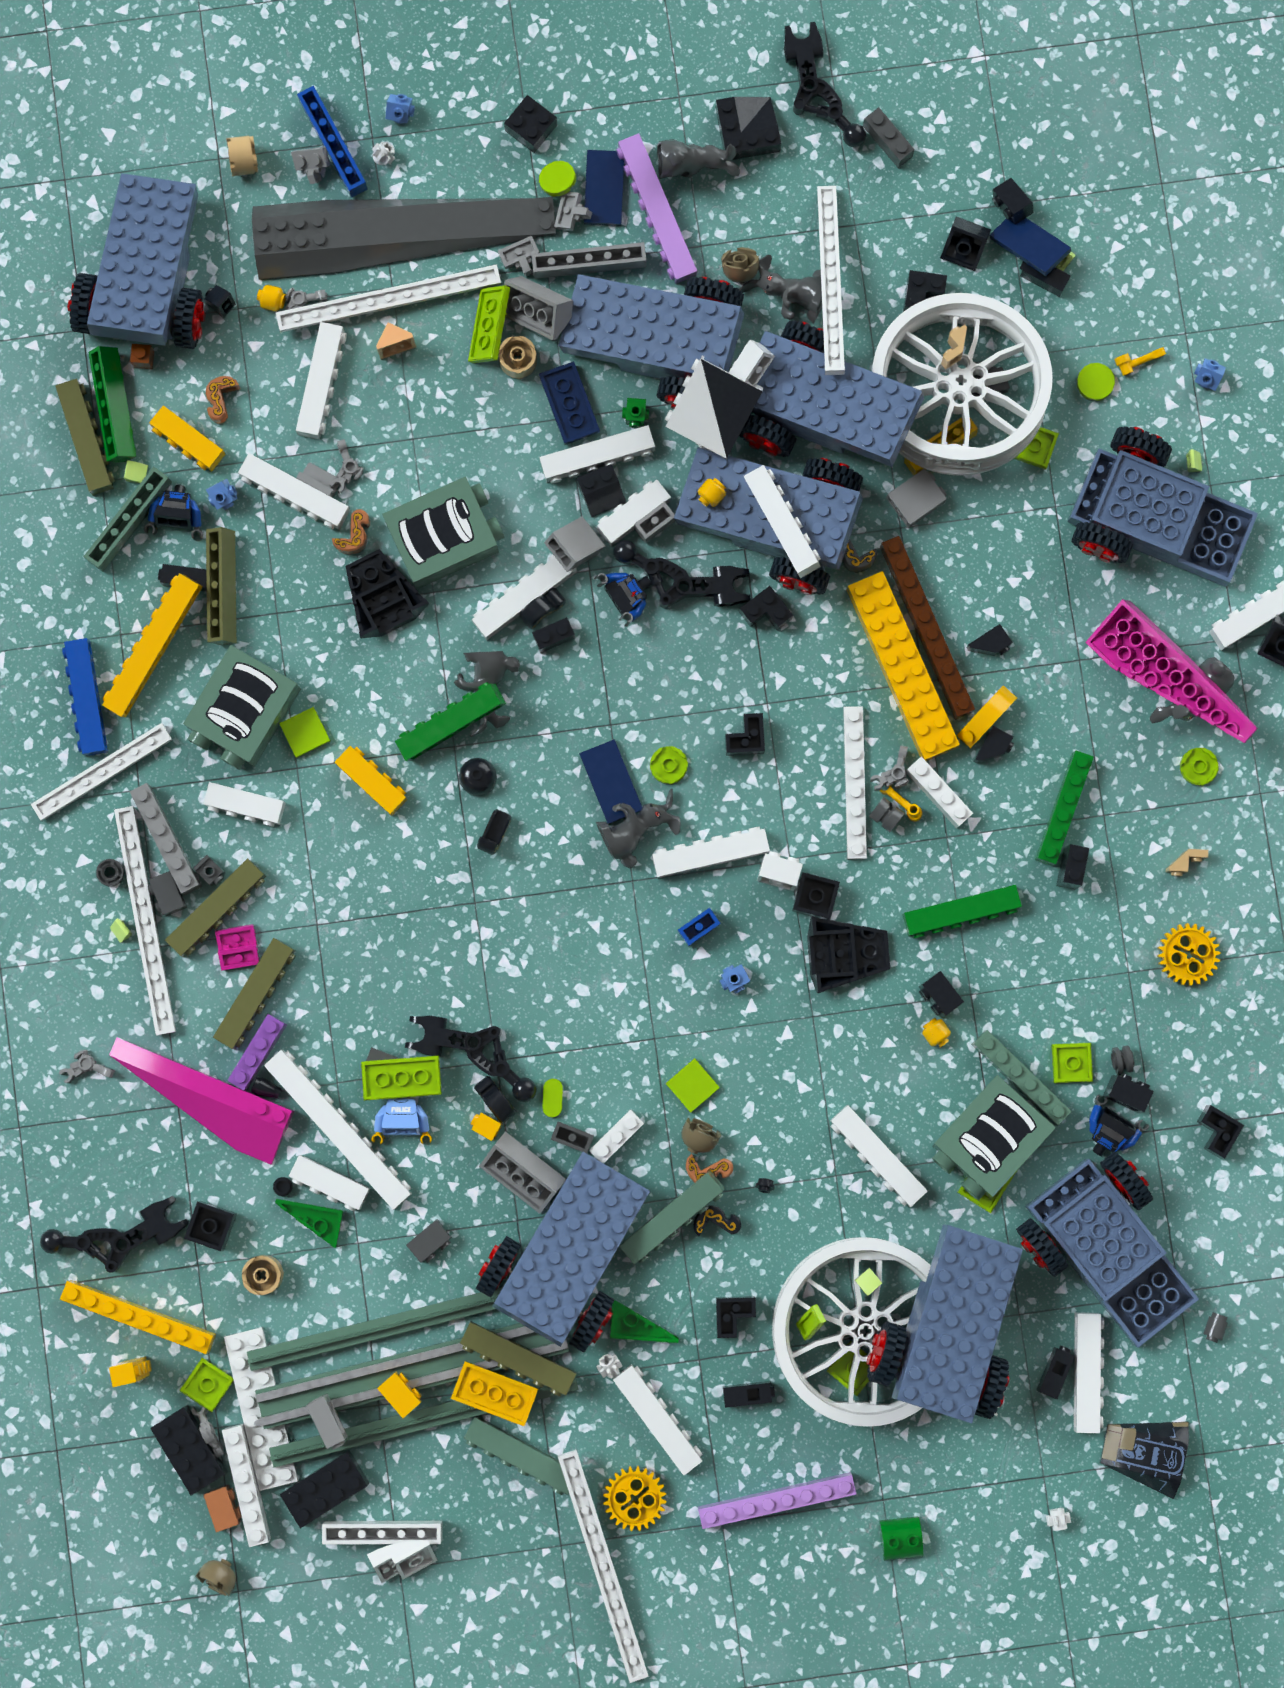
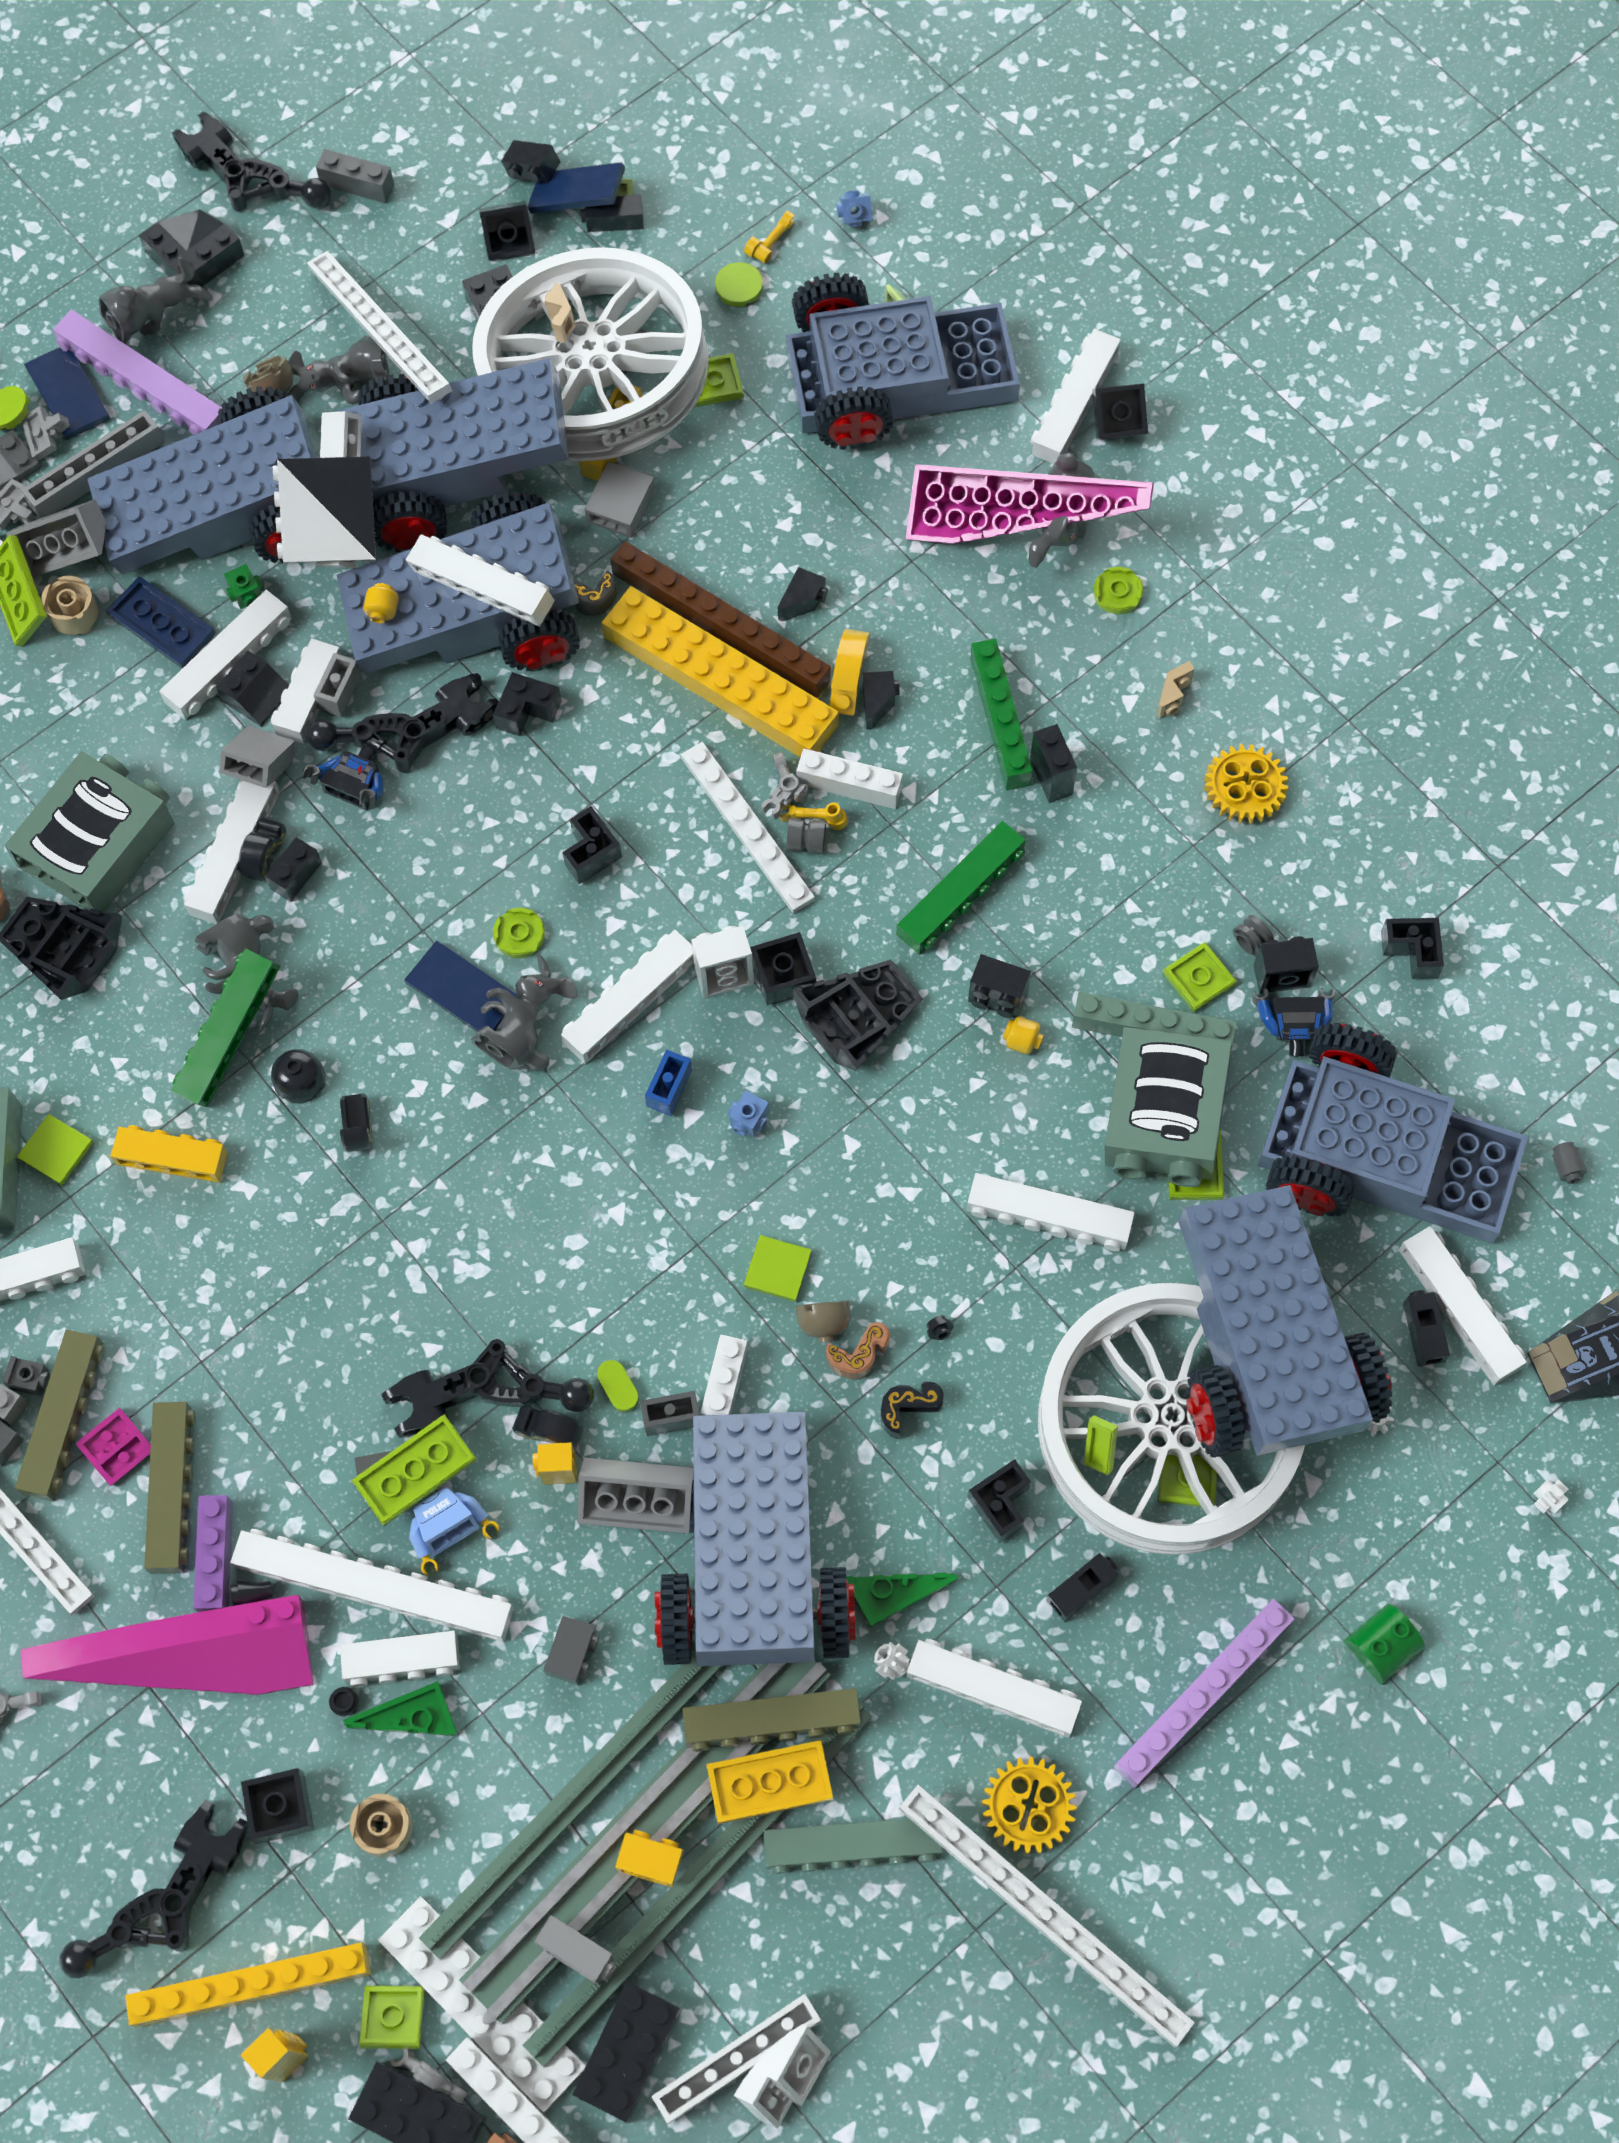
camera: 30 degrees left, 15 degrees down
sand green brick [619,1170,725,1264] -> none
yellowish green slope [855,1268,882,1296] -> none

